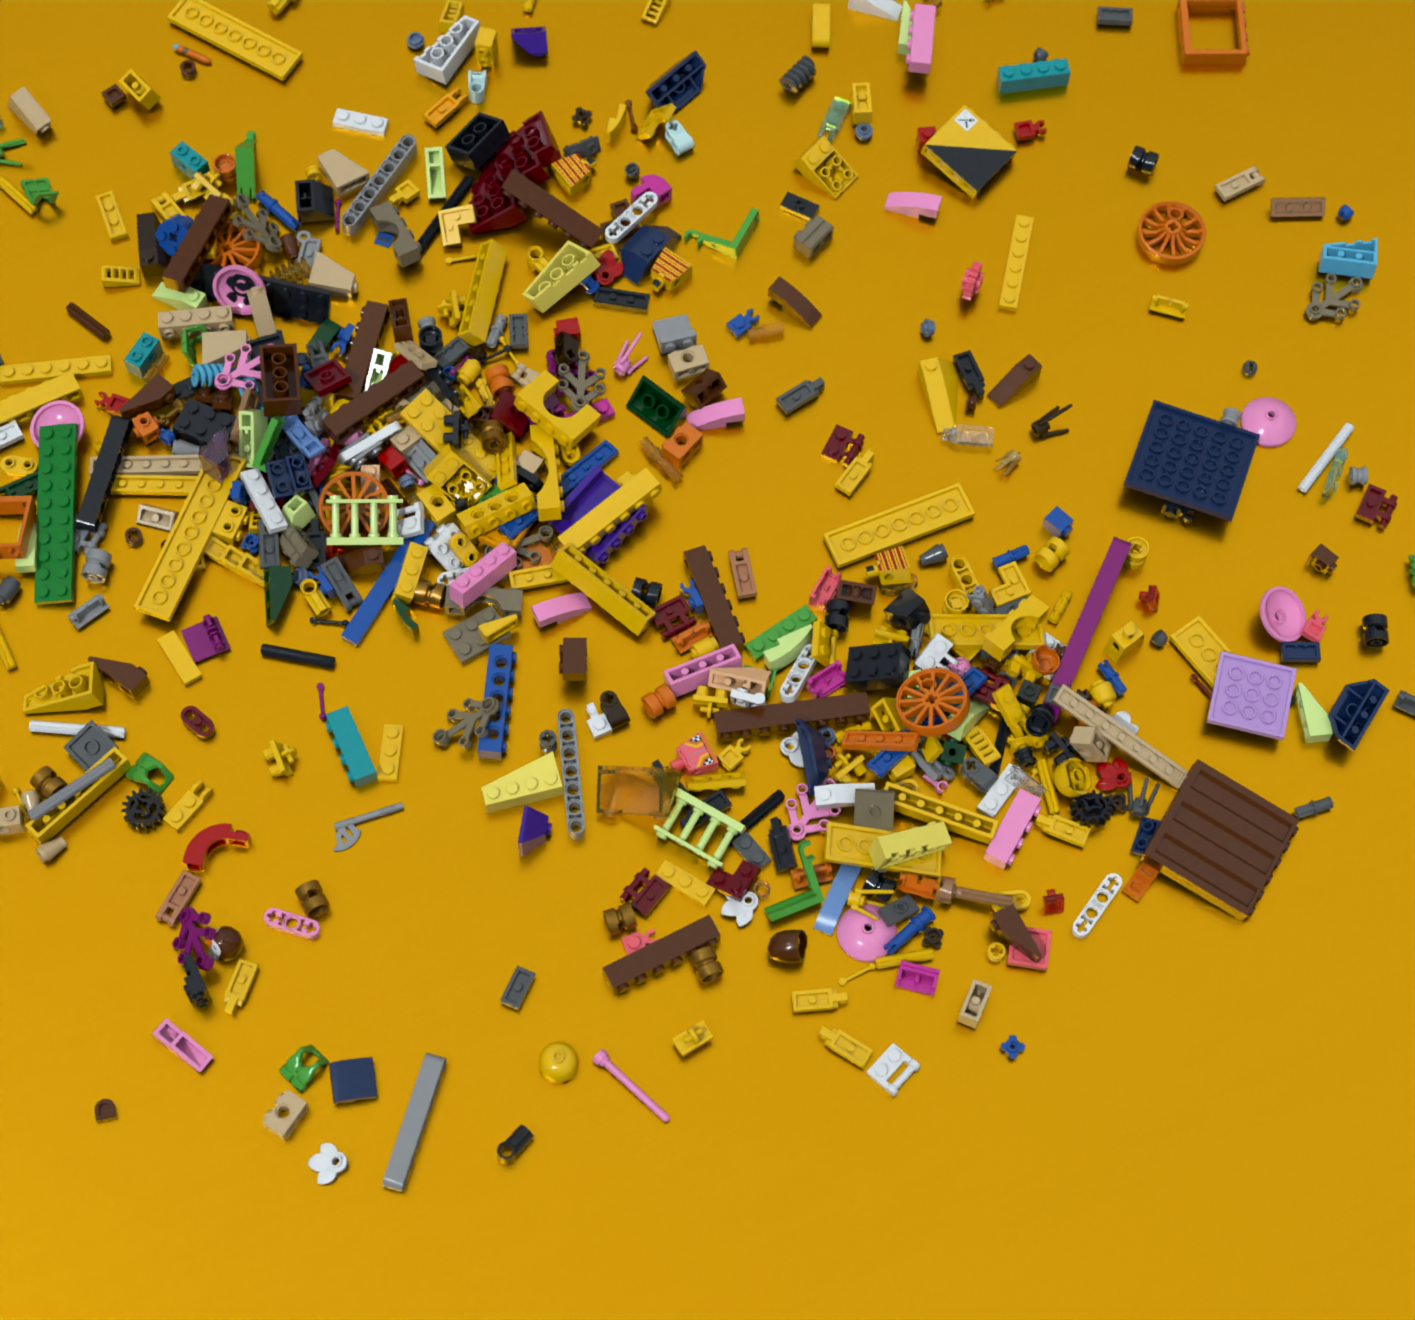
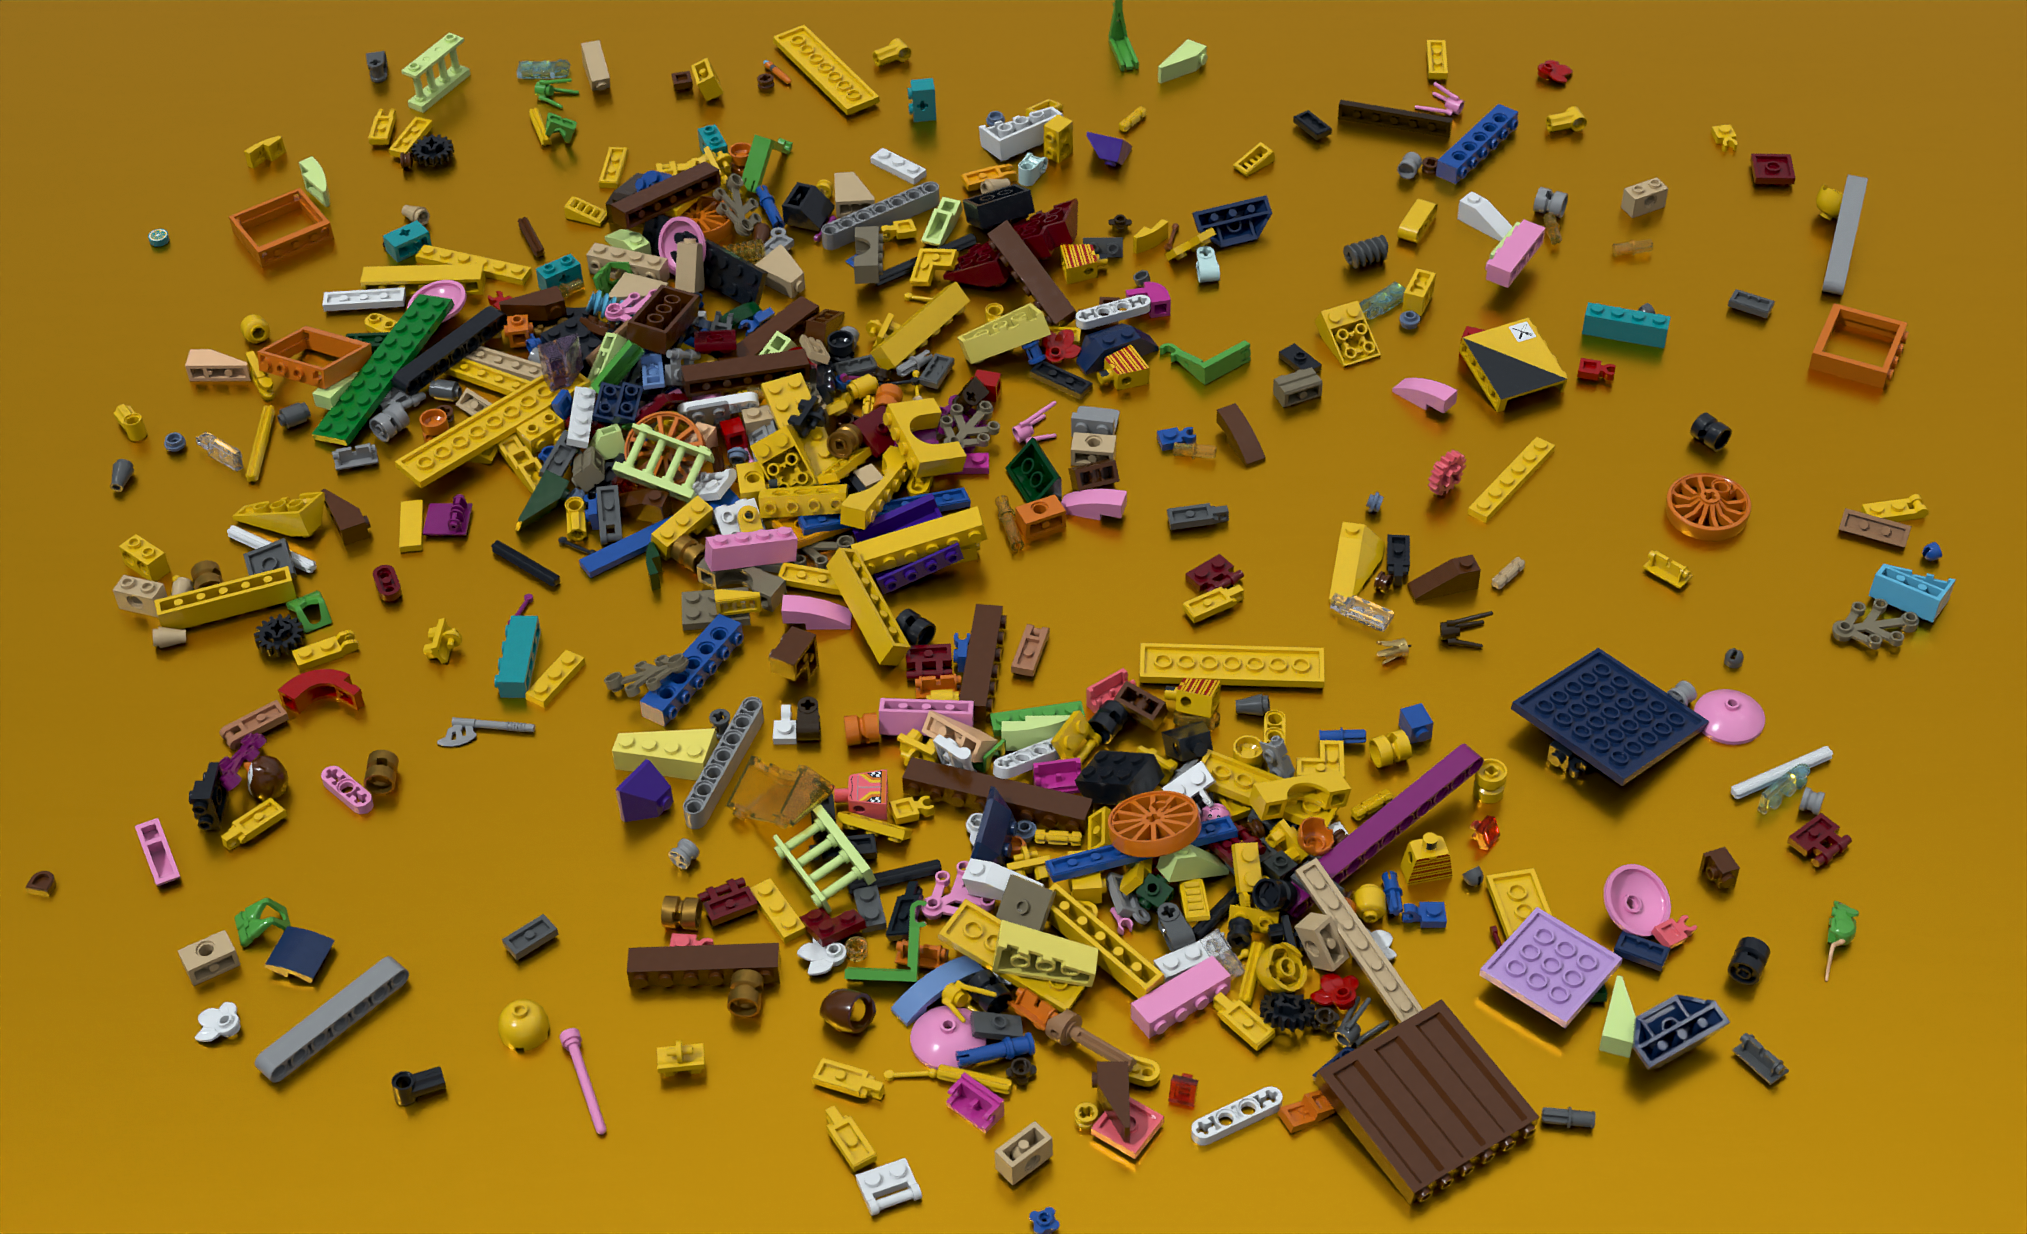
camera: 30 degrees right, 20 degrees down
light grey axle [28,758,116,821] -> none
orange tile [841,730,921,752] -> none
tan plate [1214,166,1266,202] -> none
none -> orange wheel [419,408,450,443]
none -> dark grey brick [429,379,462,402]
none -> light grey wheel [669,838,700,869]
none -> teal brick [907,78,936,122]
none -> tan cone [980,178,1010,194]
none -> blue plate [1402,902,1447,928]
none -> tan axle [1491,557,1525,589]
none -> yellow plate [1860,494,1929,522]

